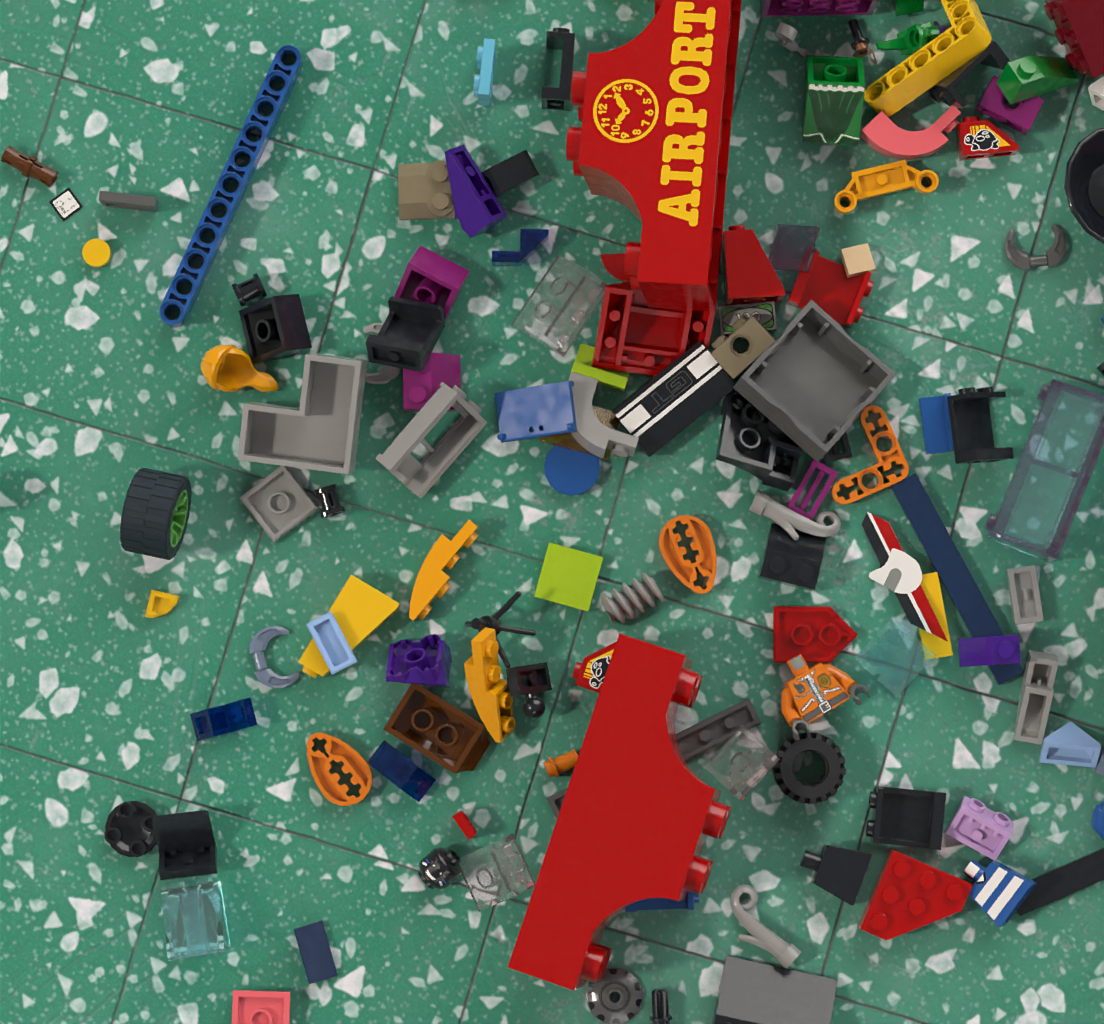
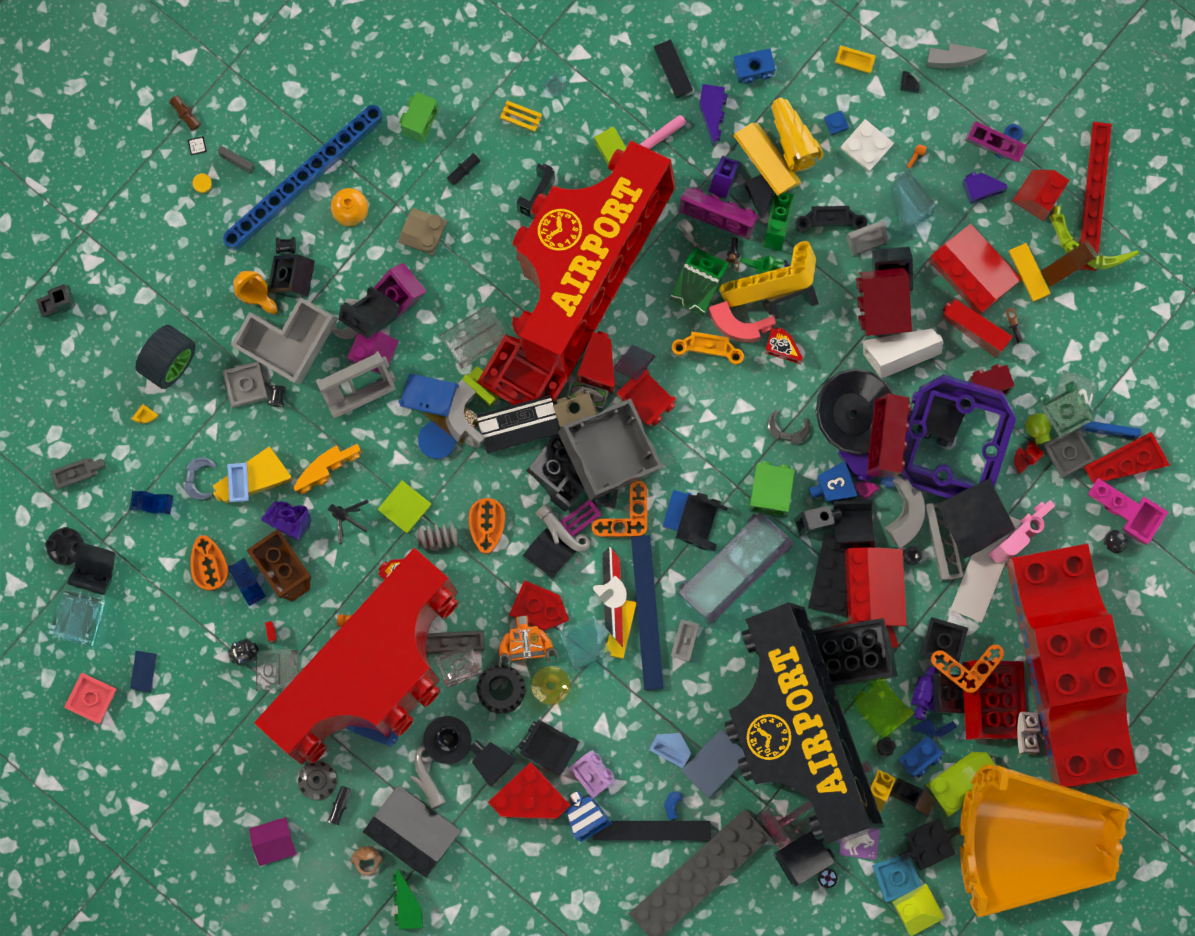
camera: 25 degrees right, 5 degrees down
dark purple slope [445,145,507,238] -> none
light orange slope [464,627,516,743] -> none
medium azure plate [473,38,496,106] -> none
black slope [481,150,539,198] -> none
clear blue slope [492,229,549,266] -> none
black plate [506,662,552,719] -> none
tan tile [840,243,876,278] -> none
dark purple slope [958,635,1021,667] -> none
magenta brick [975,75,1044,135] -> none
green slope [996,55,1079,104] -> none
light grey slope [1014,650,1059,745] -> none
none -> dark grey hinge [50,458,106,490]
none -> light orange cylinder [331,188,368,227]
none -> bright green brick [399,91,439,144]
none -> black piece [423,716,472,765]
none -> black axle [447,153,481,186]
none -> clear yellow dish [531,666,570,705]
none -> bright green slope [749,461,795,517]

